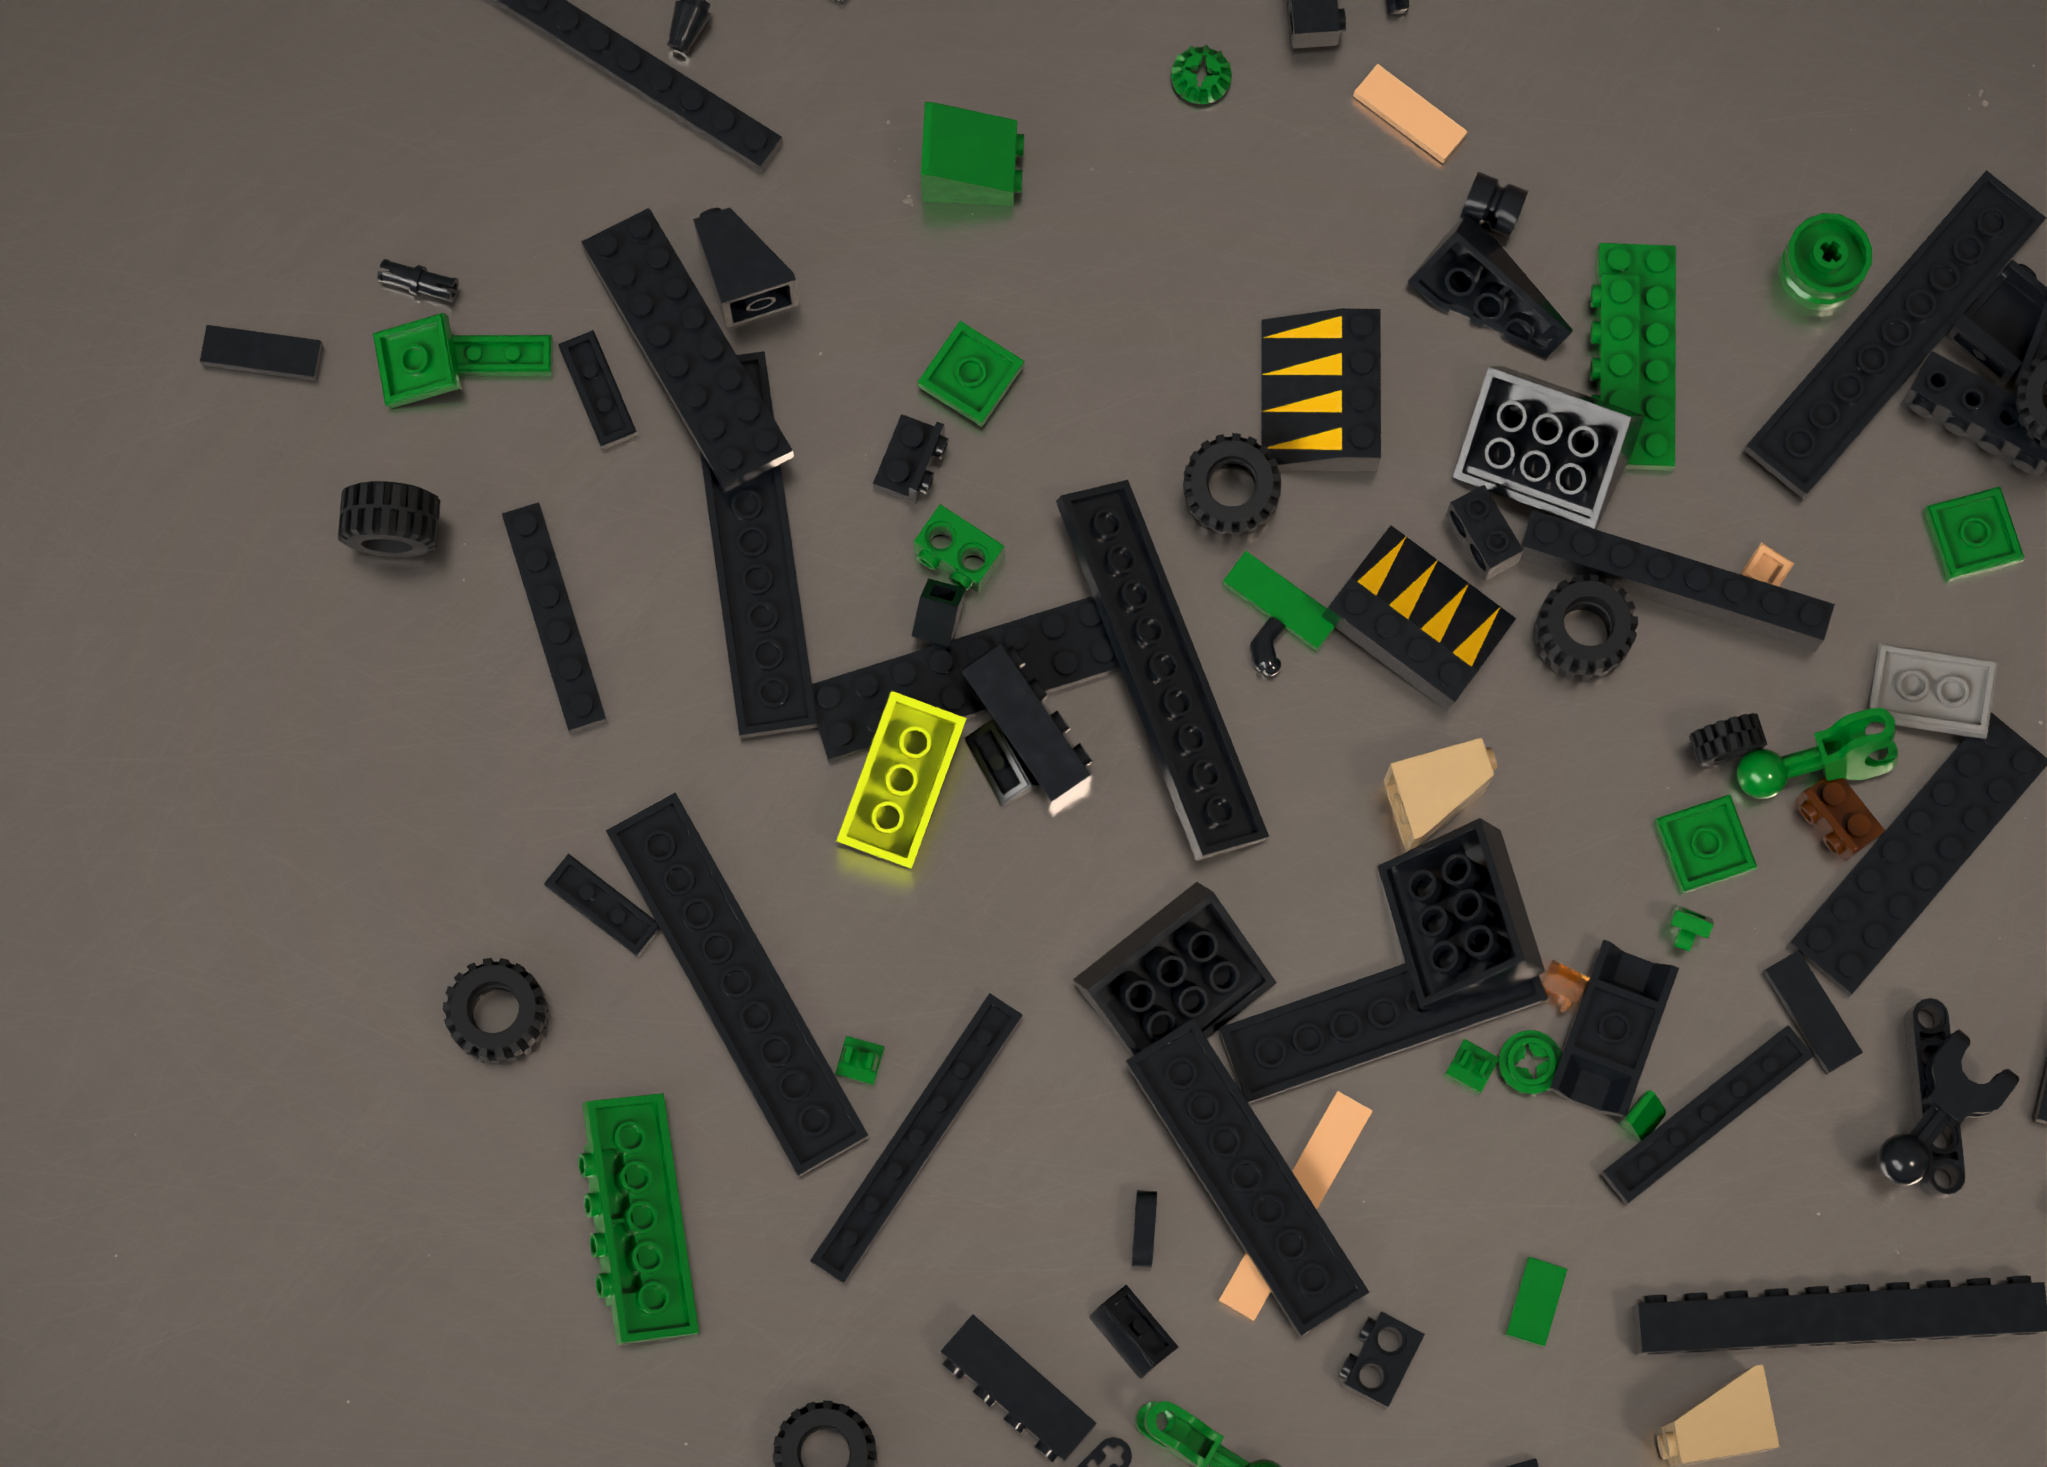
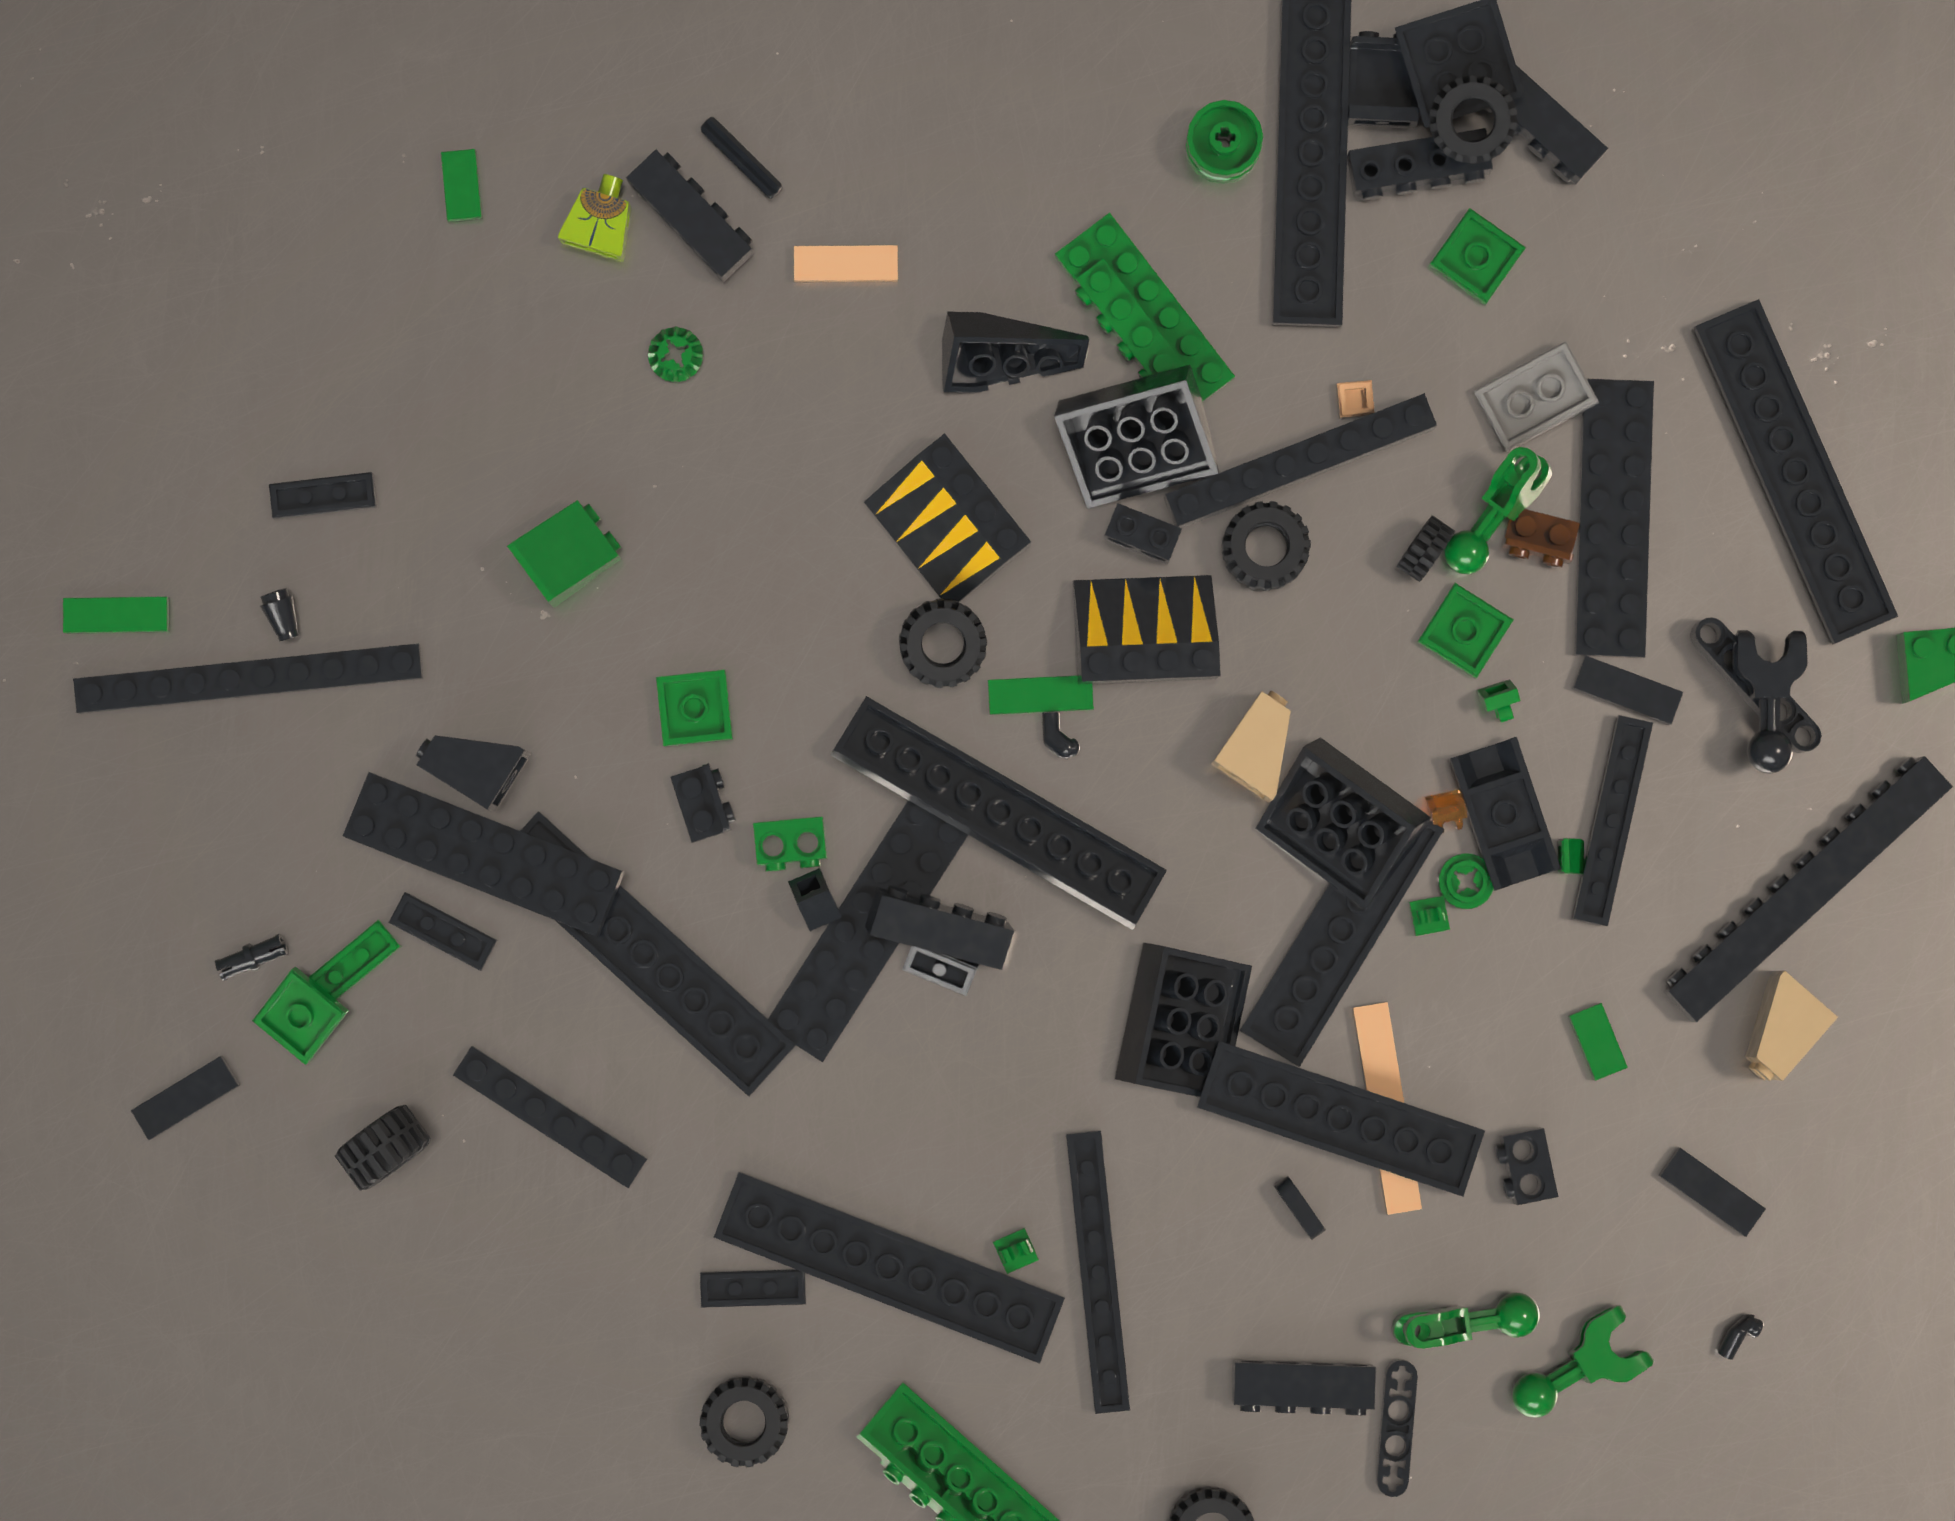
camera: 35 degrees left, 10 degrees up
neon yellow brick [835,691,967,869] -> none
black slope [1089,1284,1178,1378] -> none
black wheel [1460,172,1529,238] -> none

